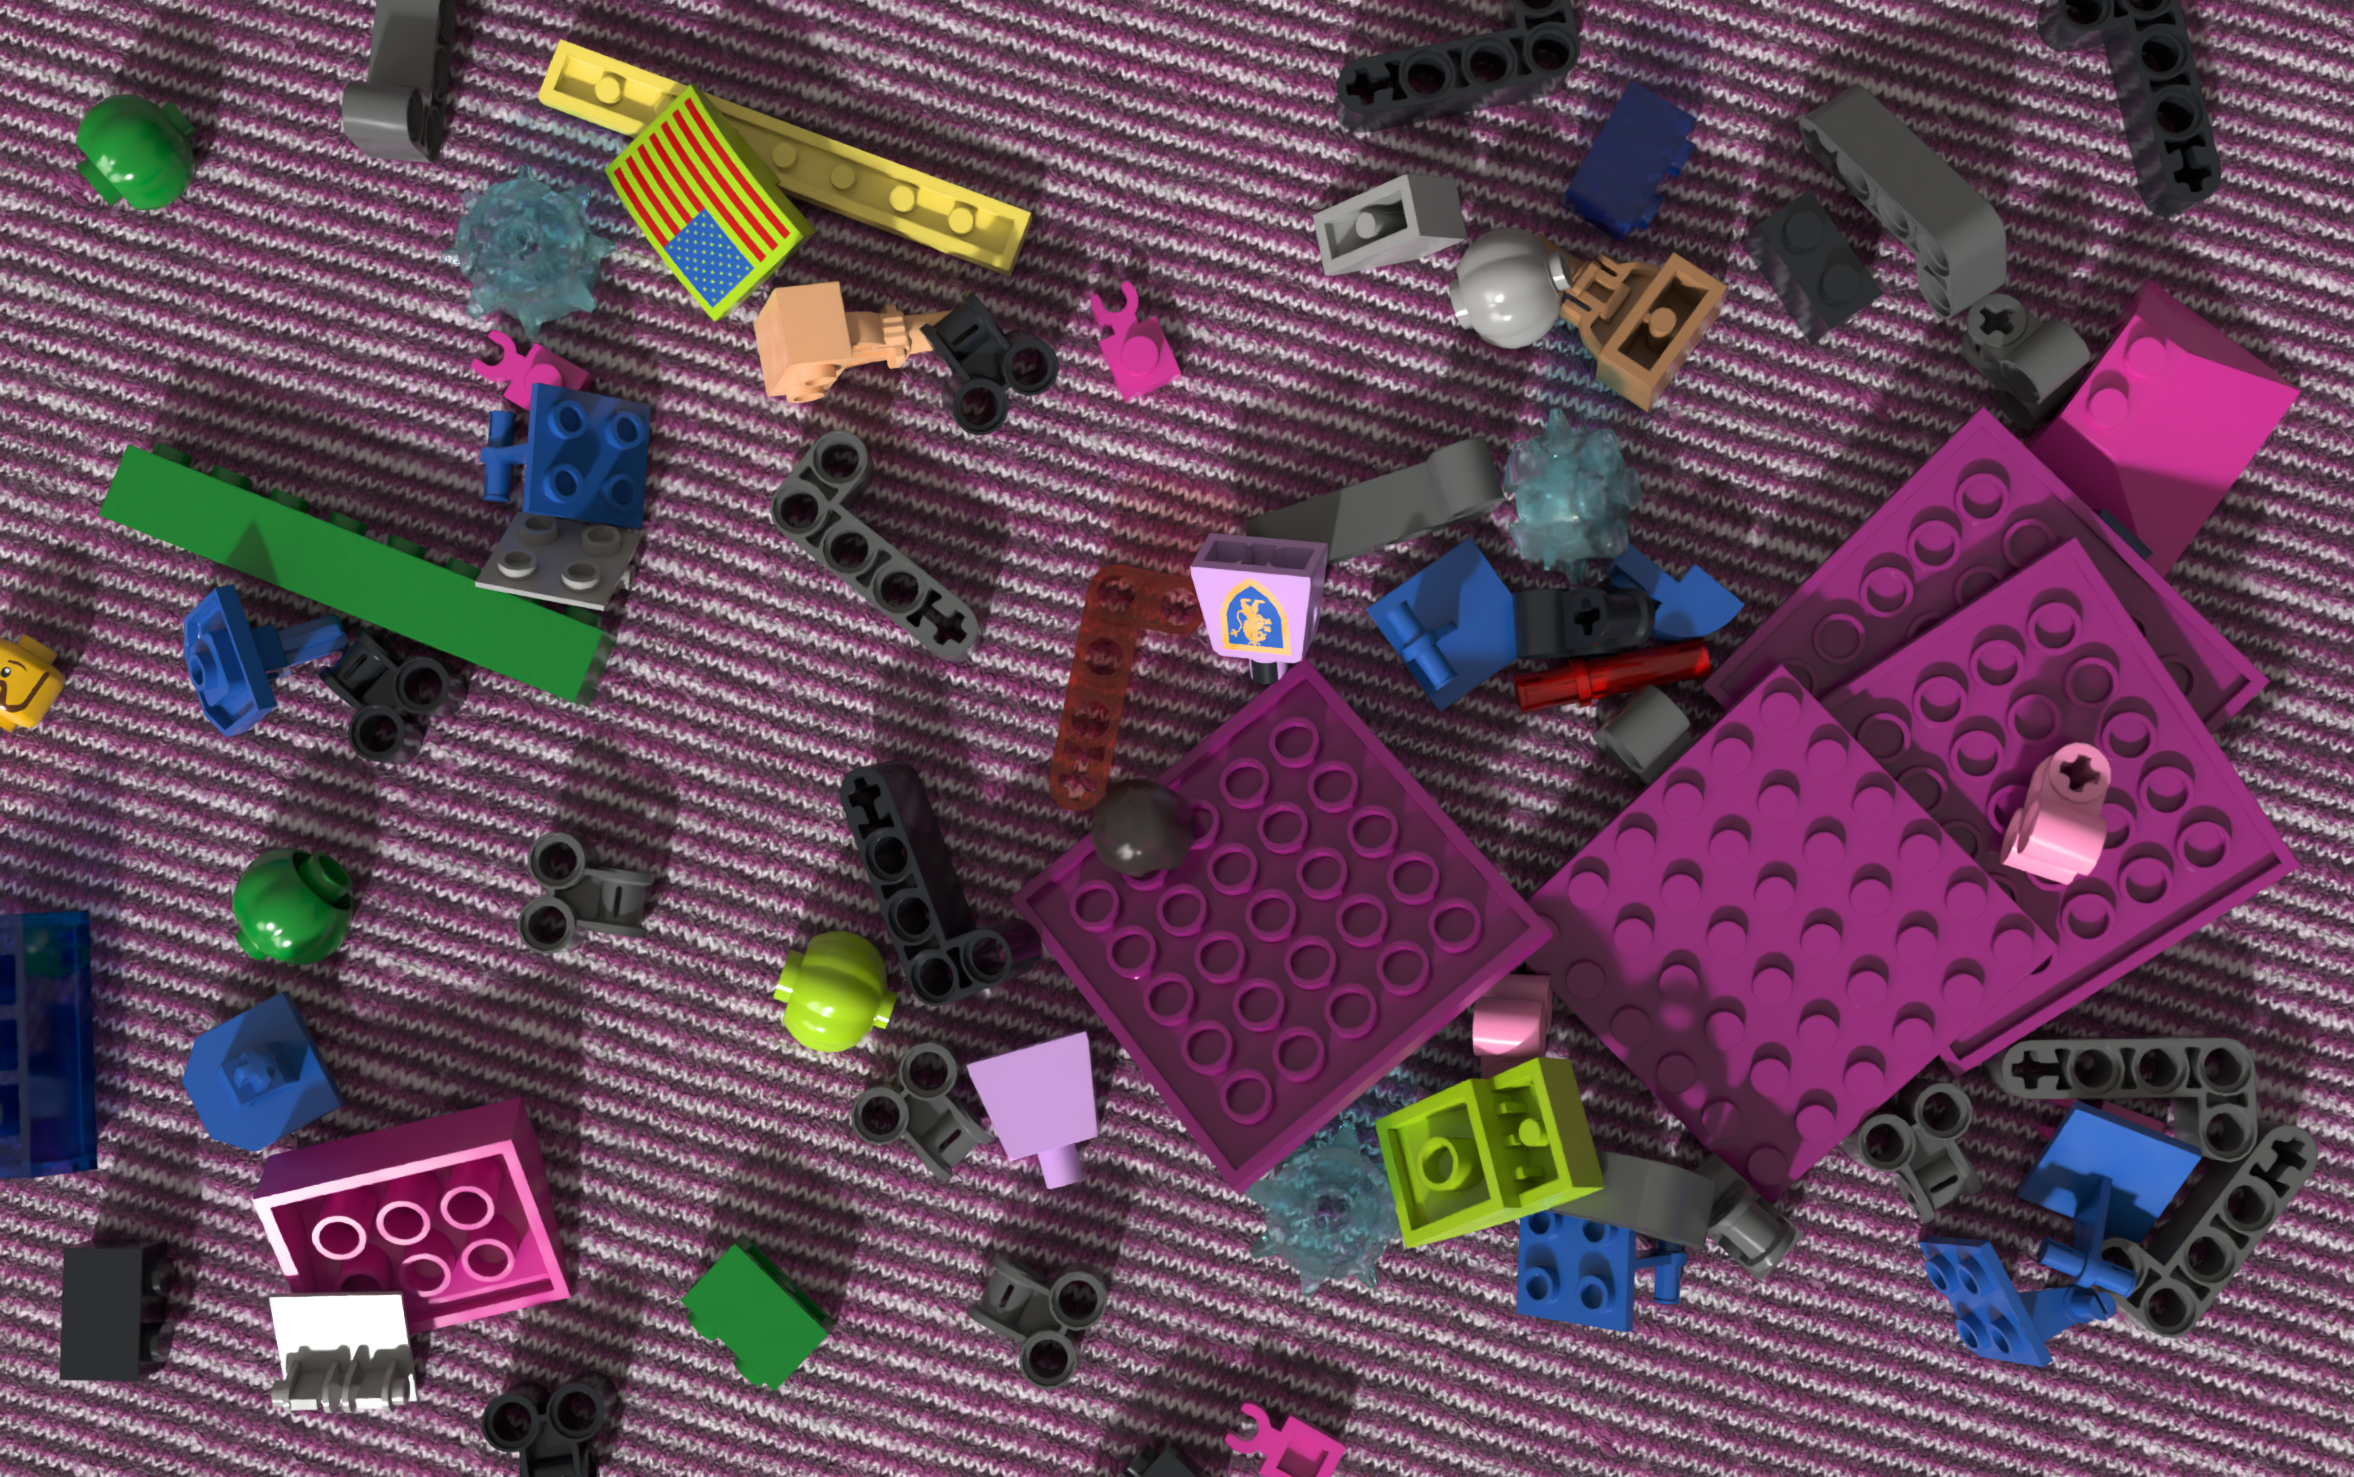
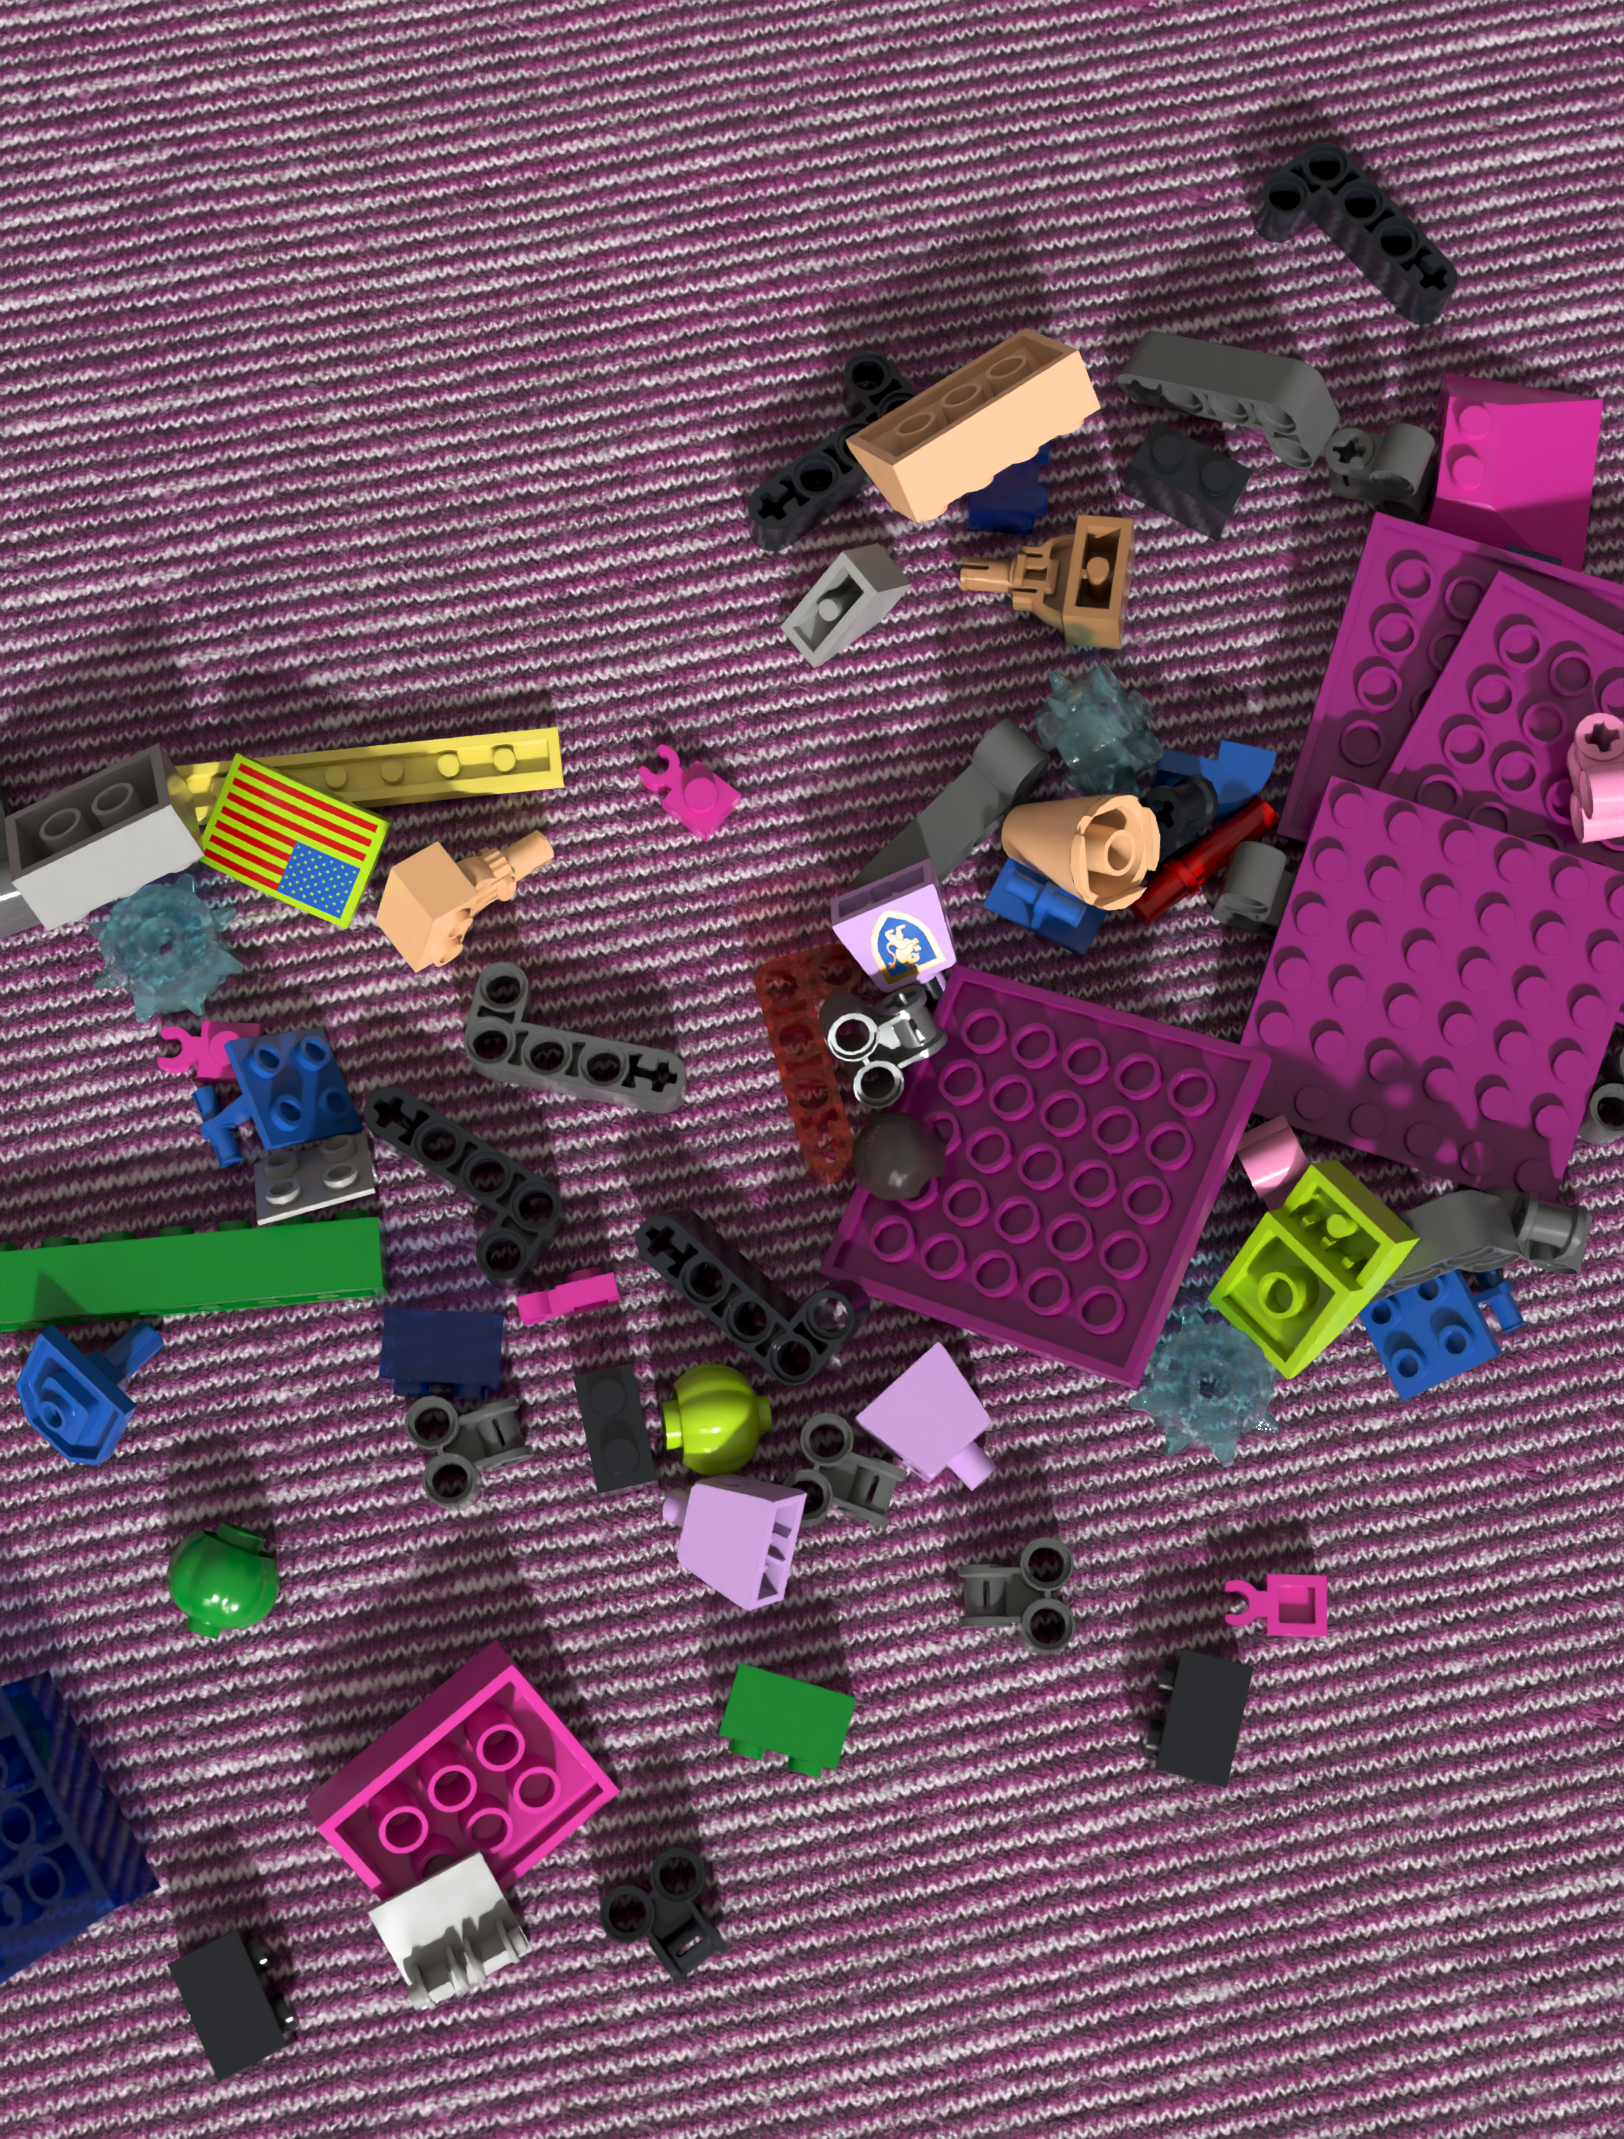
camera: 30 degrees left, 10 degrees down
blue piece [182,991,347,1152] -> none
black piece [317,626,468,765] -> none
black piece [919,289,1059,436] -> none
light grey plant [1449,227,1573,349] -> none
none -> light grey brick [4,743,205,932]
none -> black beam [364,1087,565,1289]
none -> clear blue brick [379,1307,509,1402]
none -> dark pink plate [516,1267,621,1326]
none -> black brick [573,1363,660,1500]
none -> lavender torso [663,1474,807,1611]
none -> dark grey piece [818,985,948,1109]
none -> light nougat slope [846,328,1101,523]
none -> light nougat cone [1001,793,1160,911]

